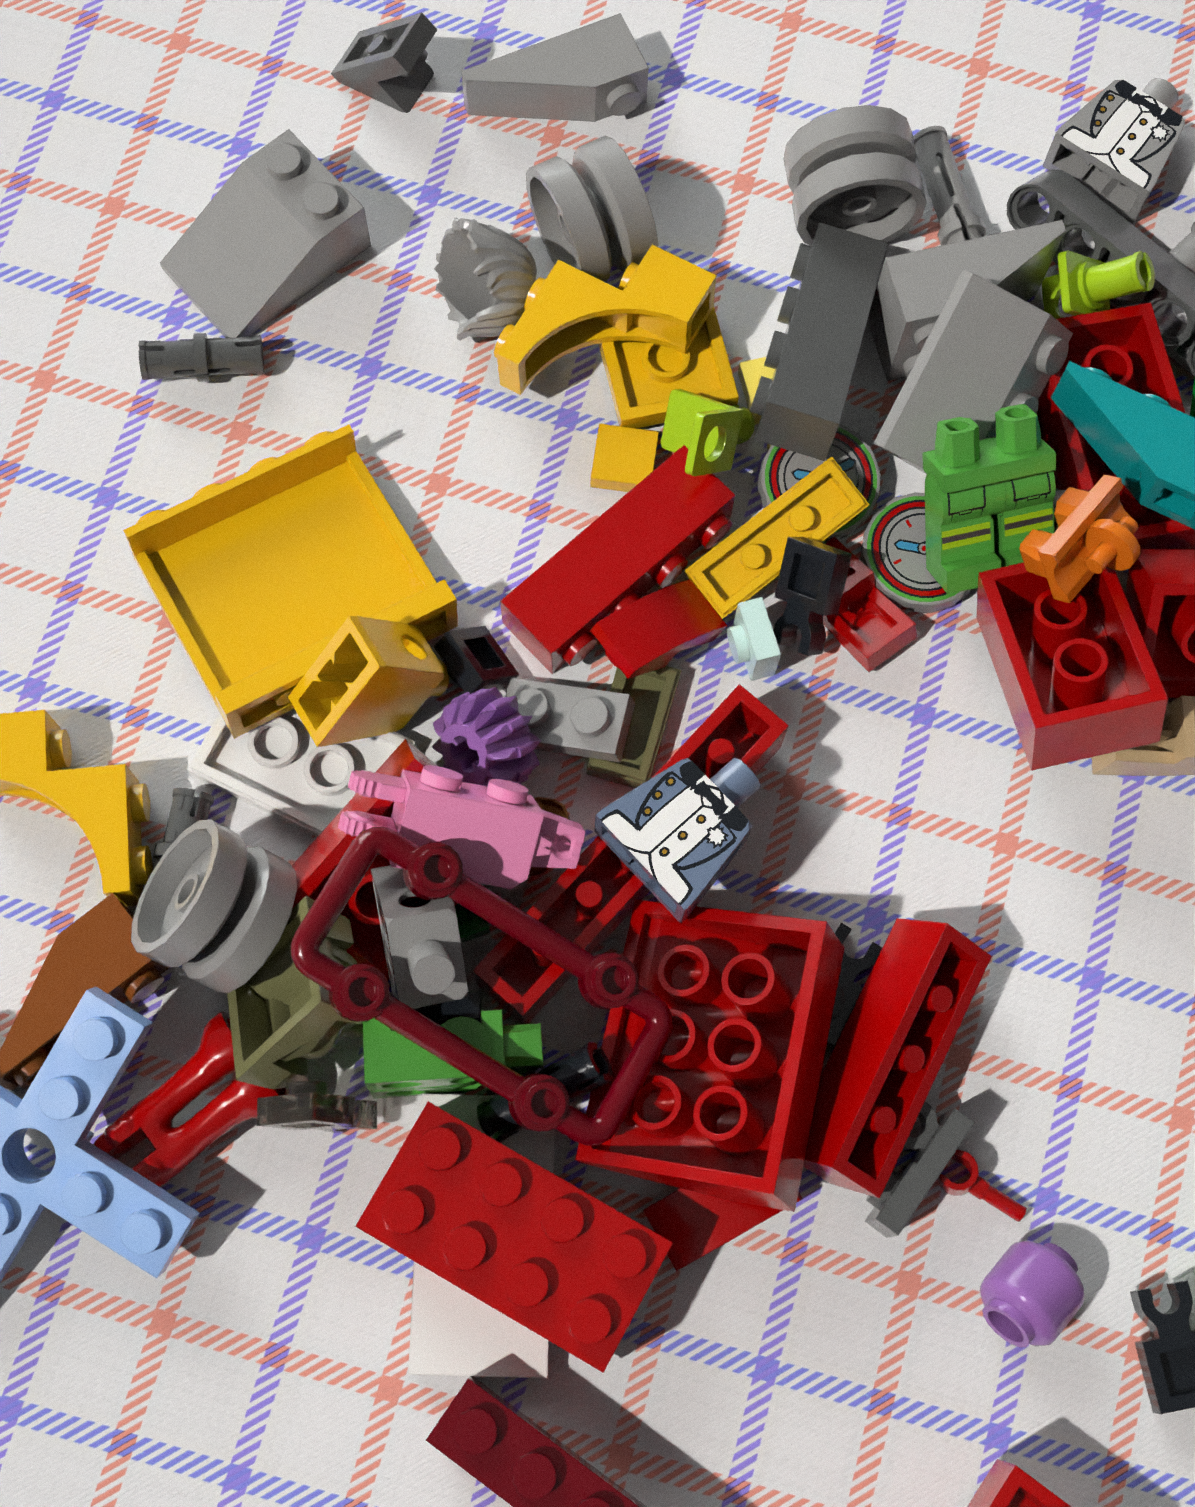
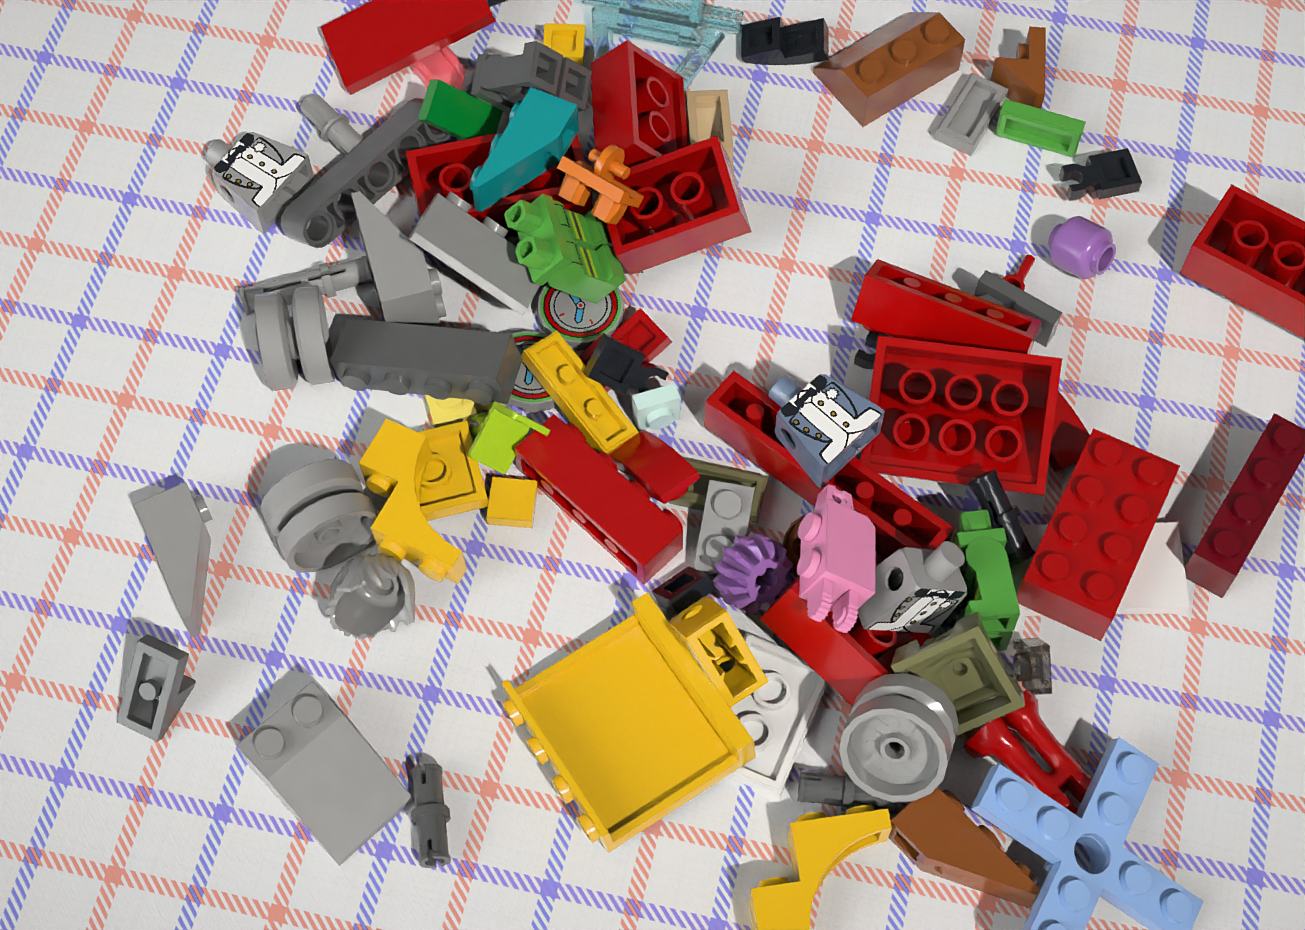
camera: 90 degrees left, 10 degrees down
dark red bar [291,827,673,1146] -> none
lime bracket [1042,250,1155,319] -> none

